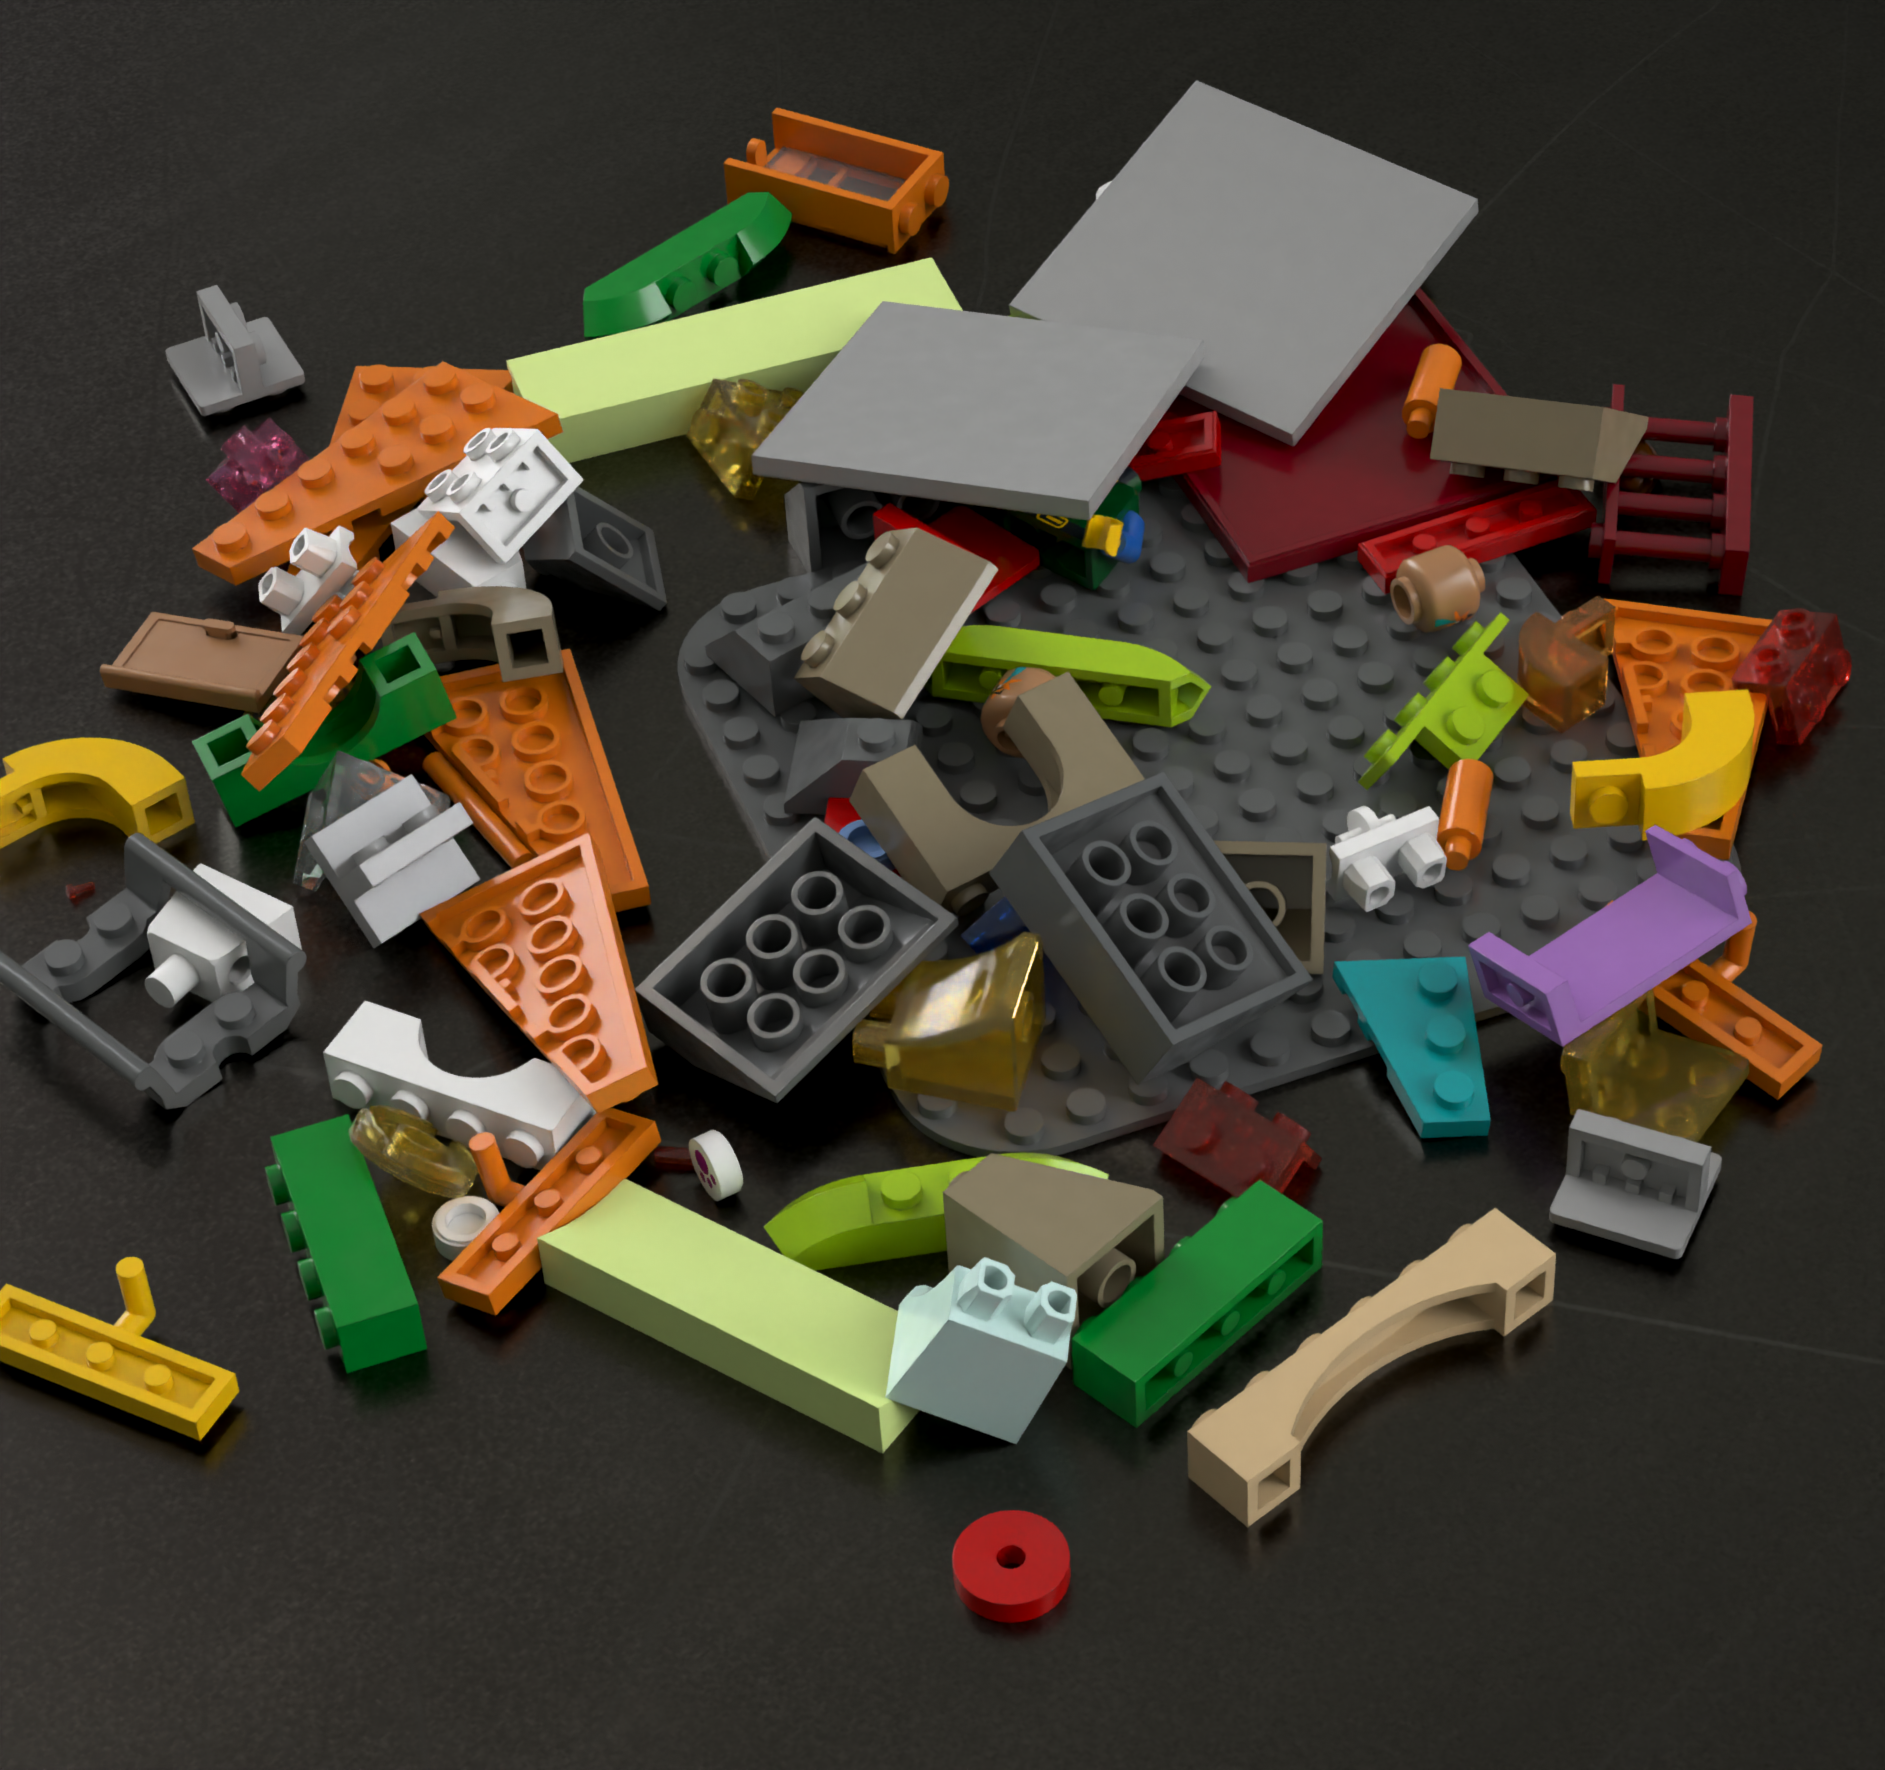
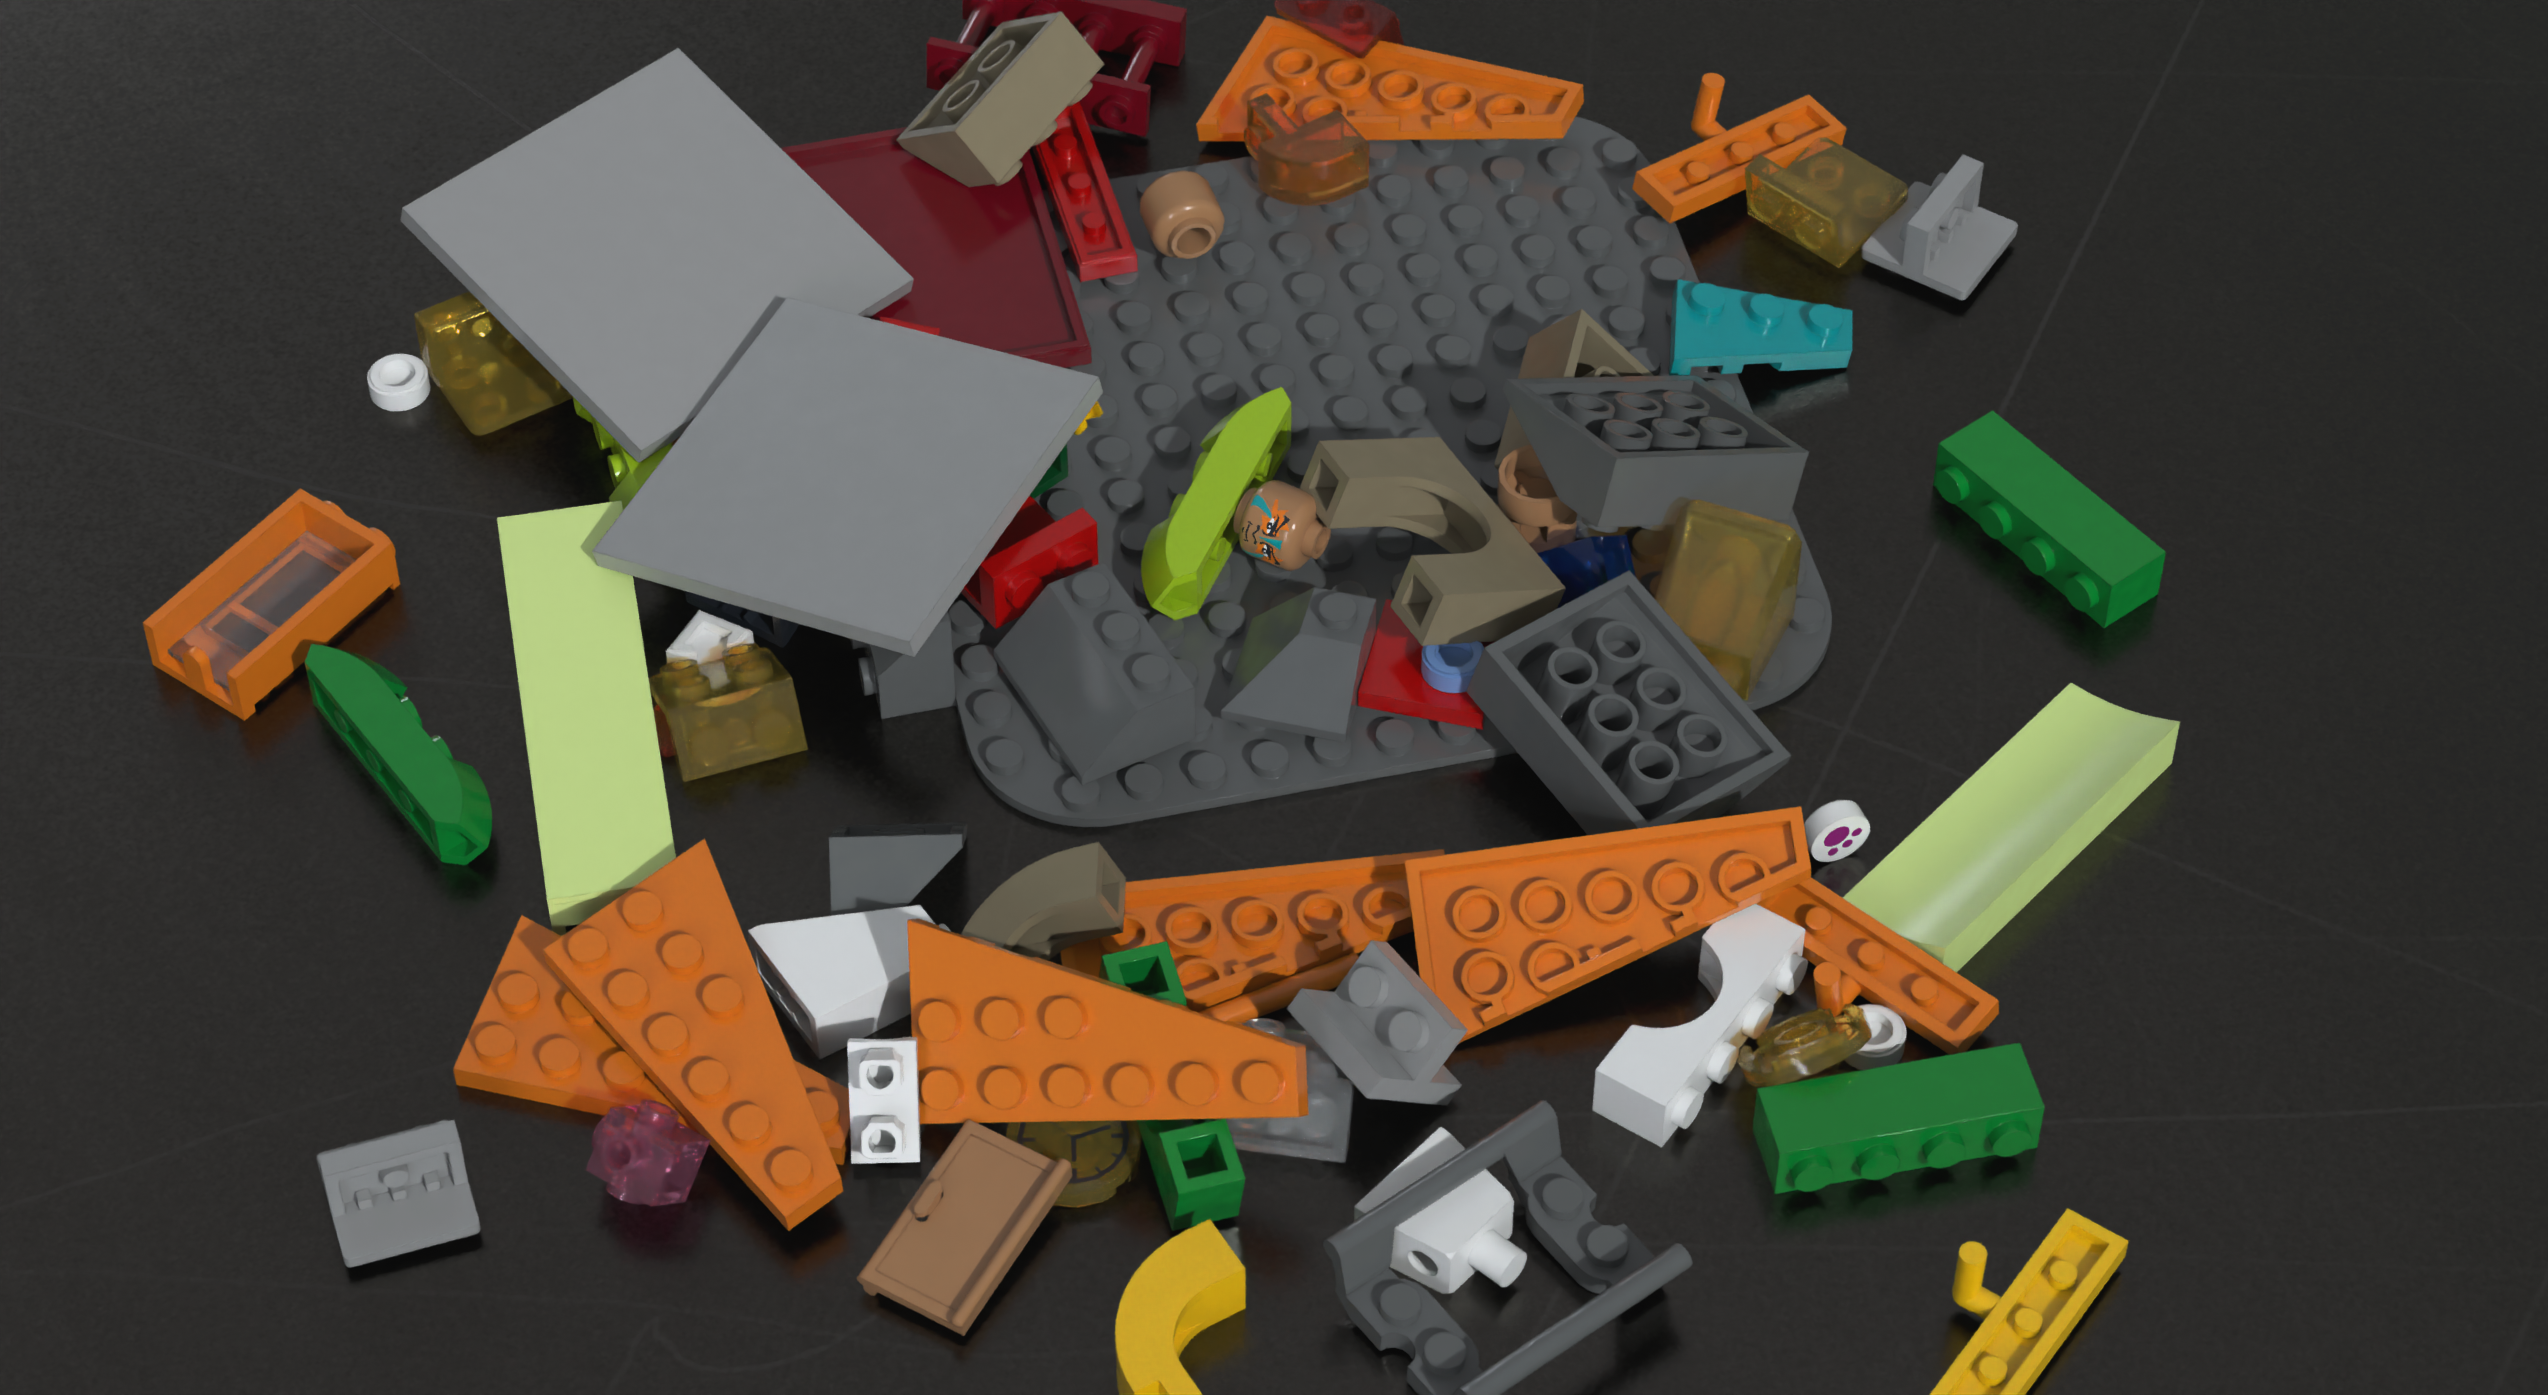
camera: 85 degrees left, 5 degrees up
clear red piece [65,881,95,899] -> none
white bracket [417,428,584,564] -> none
lime brick [763,1152,1109,1271] -> none
dark tan slope [793,527,999,720] -> none
light aqua hips [885,1257,1077,1444] -> none
dark tan slope [943,1153,1165,1370] -> none
red piece [952,1510,1071,1623] -> none
clear red bracket [1153,1078,1322,1198] -> none
tan arch [1187,1208,1556,1527] -> none
white hips [1326,806,1447,912] -> none
lime bracket [1358,612,1529,790] -> none
orange cylinder [1402,344,1462,439] -> none
orange cylinder [1437,759,1494,871] -> none
medium lavender panel [1468,825,1752,1047] -> none
yellow arch [1570,689,1755,841] -> none

